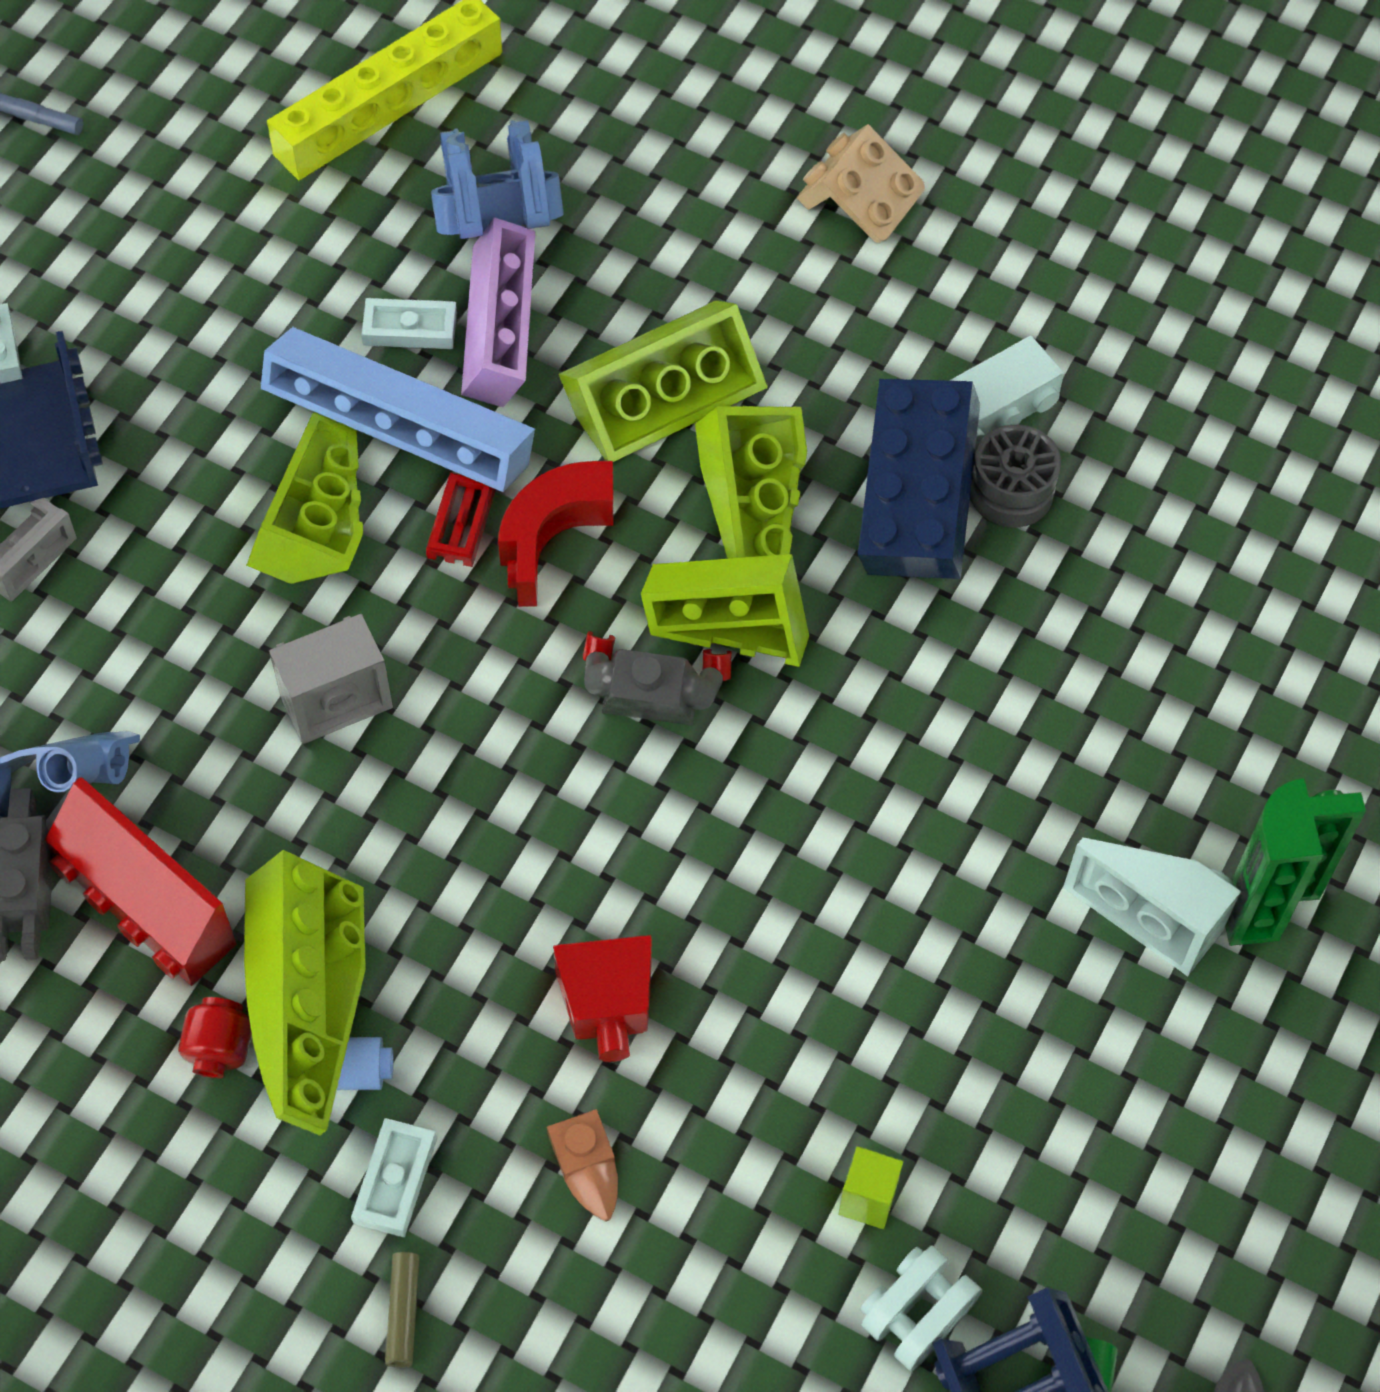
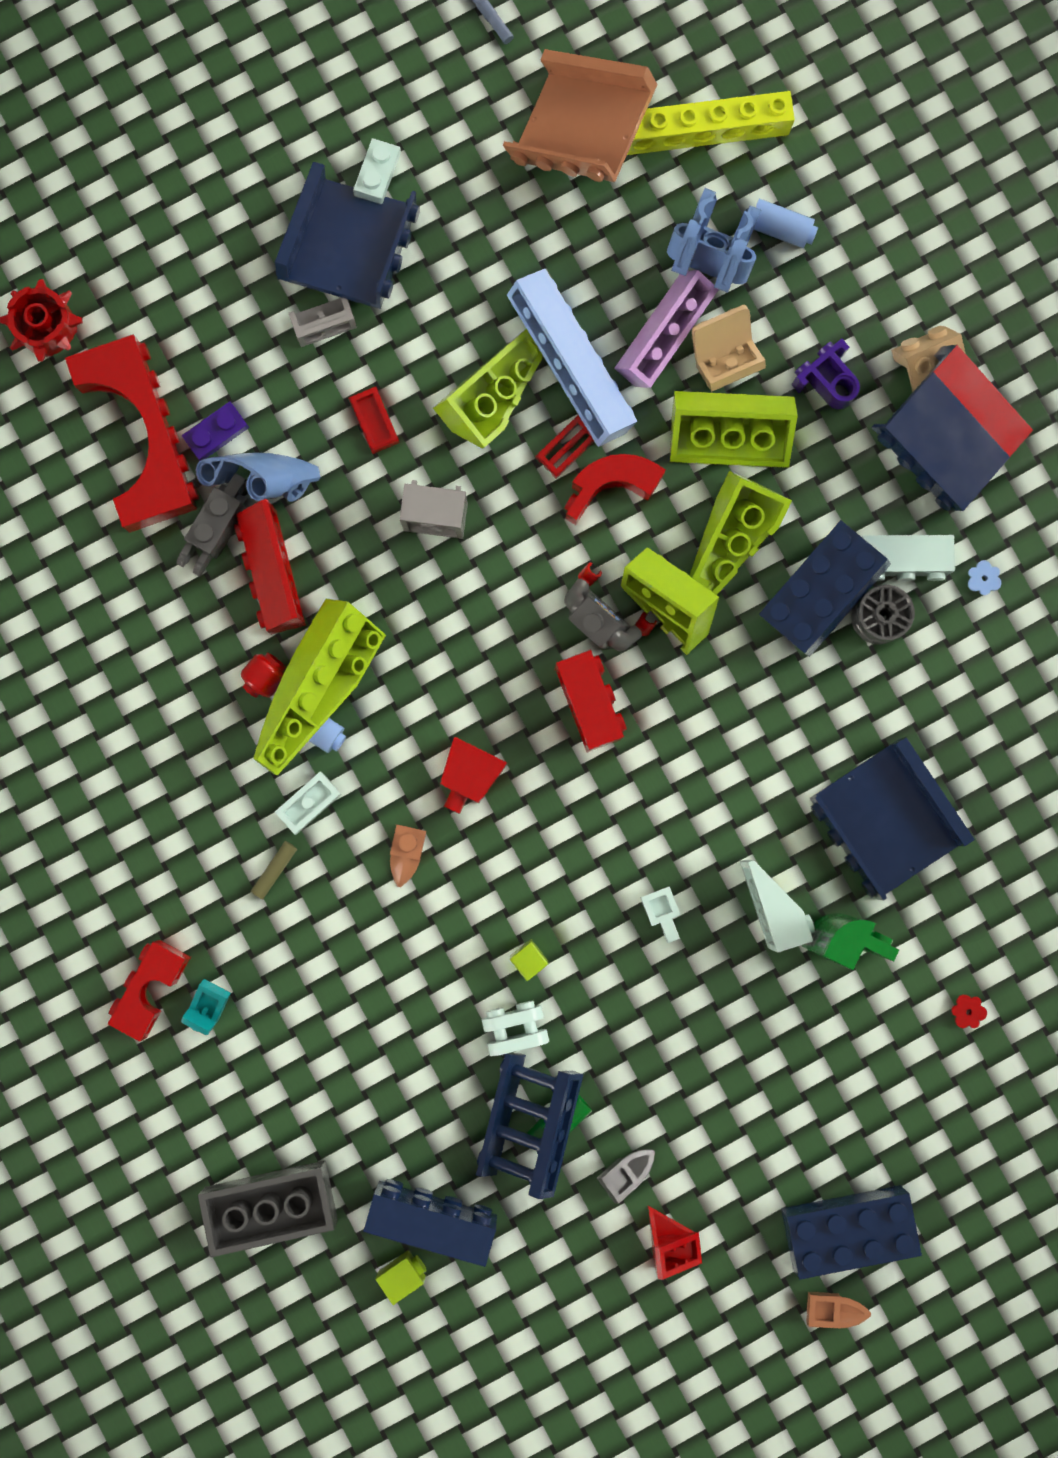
camera: 30 degrees right, 25 degrees up
light aqua plate [362,298,457,349] -> none
none -> red tile [349,386,400,454]
none -> nougat panel [503,49,658,182]
none -> red brick [555,650,627,753]
none -> light aqua plate [640,886,680,943]
none -> tan bracket [692,305,766,392]
none -> light blue brick [754,198,818,249]
none -> dark purple pin [791,338,860,409]
none -> dark blue panel [810,737,975,901]
none -> dark blue panel [871,345,1033,511]
none -> light blue plant [968,560,1001,595]

